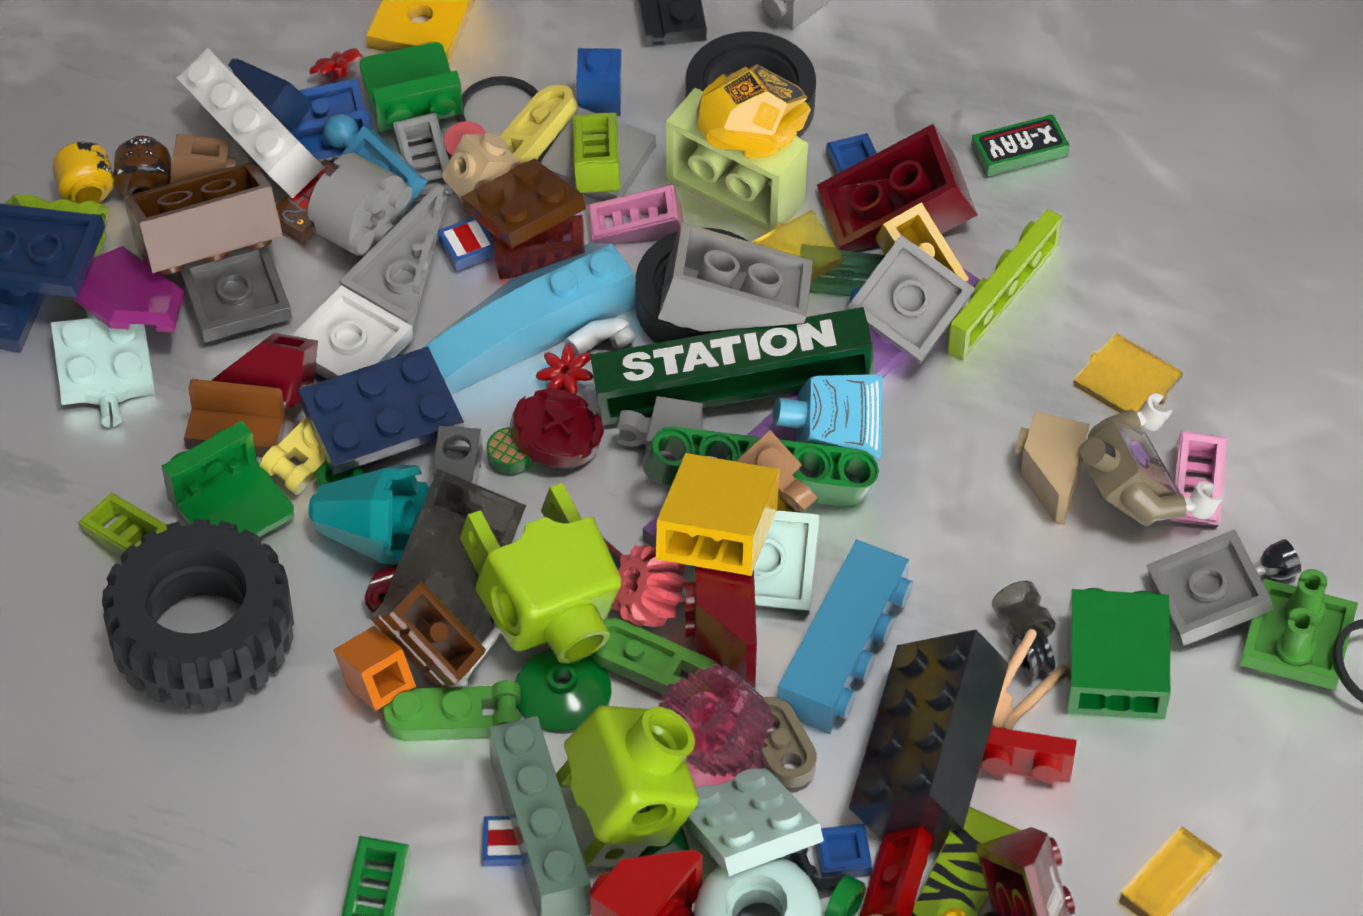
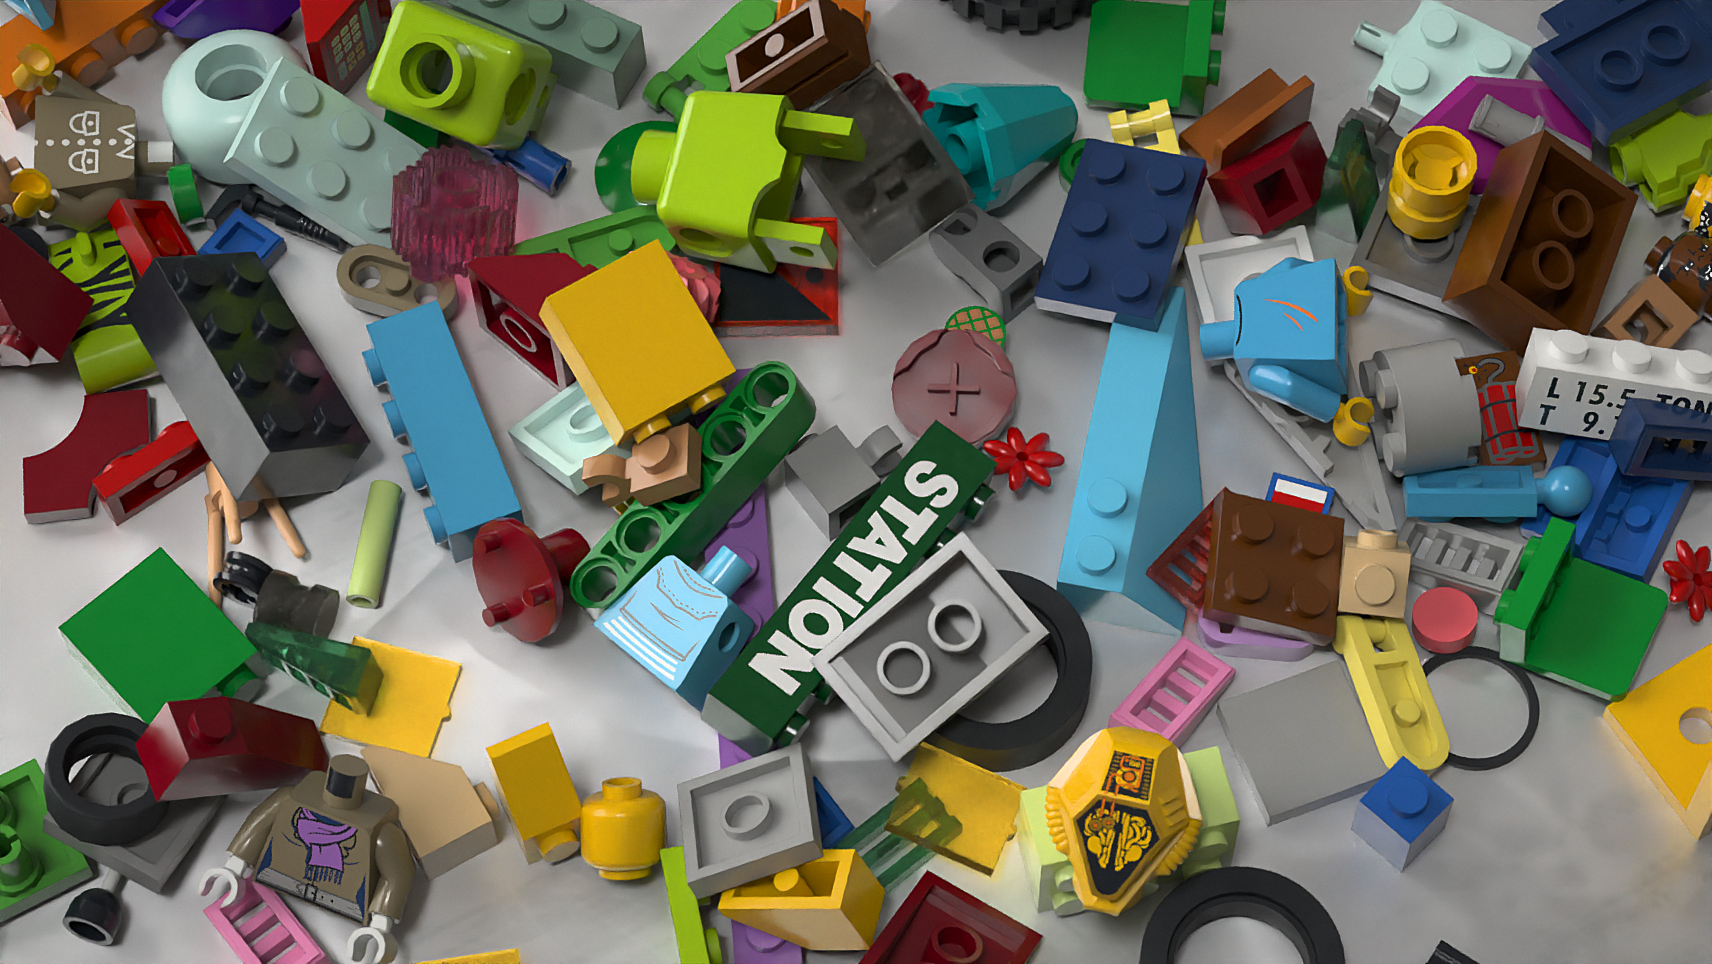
camera: 135 degrees right, 10 degrees up
white arm [564,317,635,357] -> none
lime slope [573,113,621,193] -> none
none -> dark red tile [23,388,153,524]
none -> black tyre [43,712,170,847]
none -> dark red slope [135,696,330,802]
none -> clear green slope [244,621,384,718]
none -> clear yellow piece [318,636,462,758]
none -> yellowish green piece [346,480,402,609]
none -> dark red piece [472,517,591,642]
none -> yellow slope [486,722,582,865]
none -> yellow head [580,777,668,880]
none -> dark azure torso [1199,257,1375,446]
none -> clear green slope [1315,118,1380,245]
none -> flat silver plate [1332,85,1403,186]
none -> yellow wheel [1386,126,1477,239]
none -> light grey axle [1469,94,1593,161]

